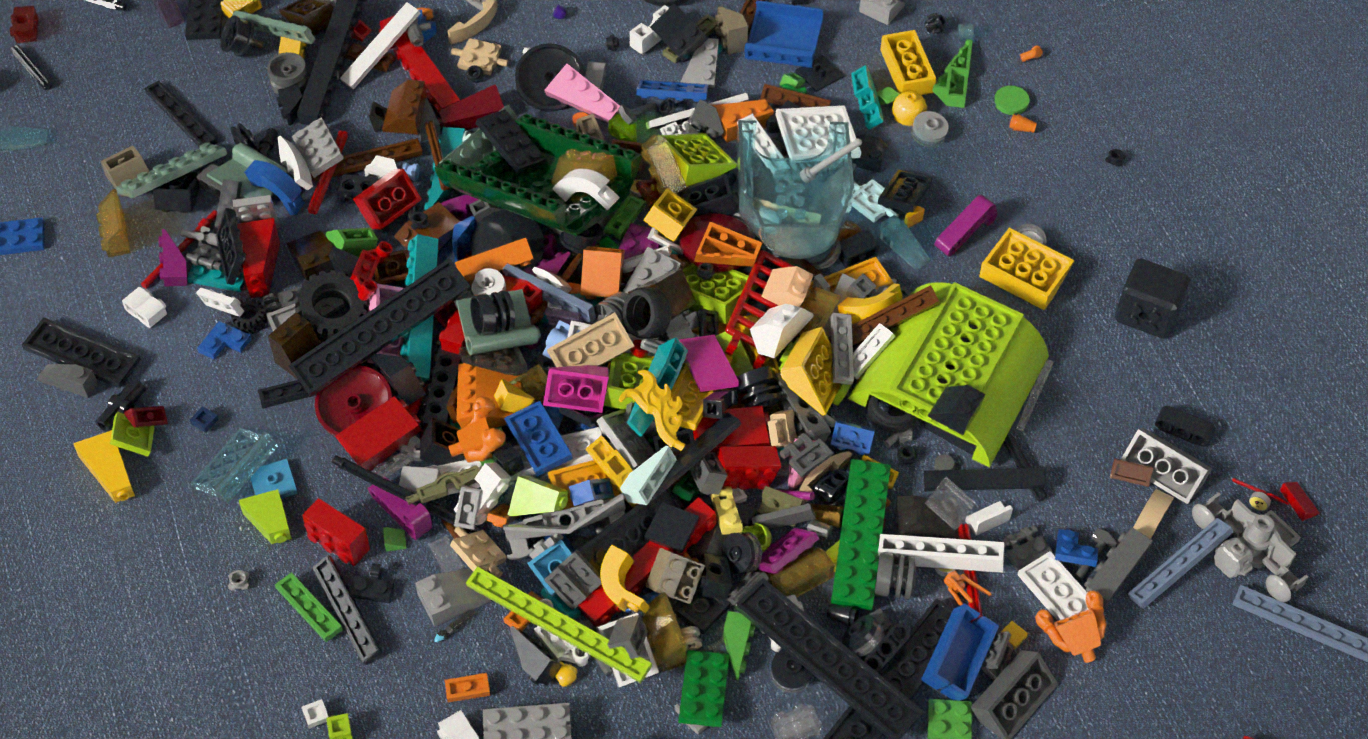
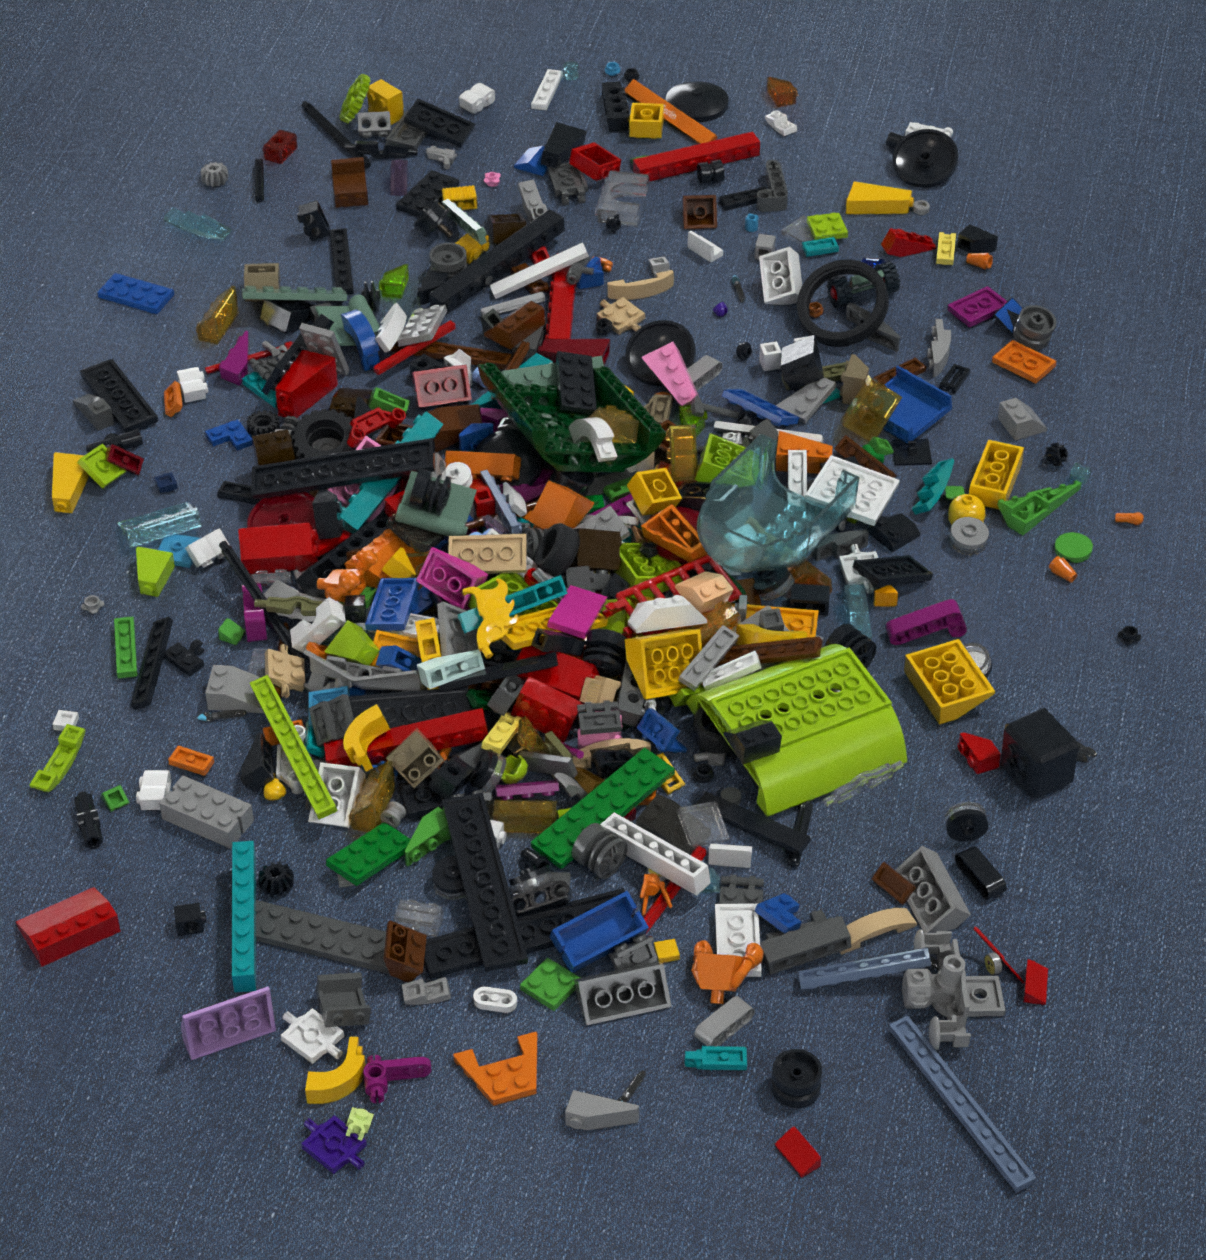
camera: 35 degrees right, 10 degrees down
white plate [196,288,244,317] -> none
black pin [258,128,278,157] -> none
red brick [302,498,370,566] -> none
black plate [410,212,429,230] -> none
light grey slope [454,485,481,530] -> none
dark grey panel [607,615,648,659] -> none
black tile [645,502,700,554] -> none
light grey piece [800,139,862,183] -> none
none -> orange plate [164,381,182,417]
none -> white brick [185,528,229,568]
none -> black brick [297,200,330,241]
none -> reddish brown panel [331,157,369,208]
none -> clear neon green slope [379,264,409,299]
none -> light grey axle [480,292,545,317]
none -> clear yellow wing [517,716,544,752]
none -> teal hinge [684,1046,747,1070]
none -> light grey beam [694,996,755,1046]
none -> black wheel [772,1049,822,1108]
none -> black wheel [824,623,877,668]
none -> clear yellow slope [840,375,902,441]
none -> black piece [944,802,989,842]
none -> red slope [957,732,1001,775]

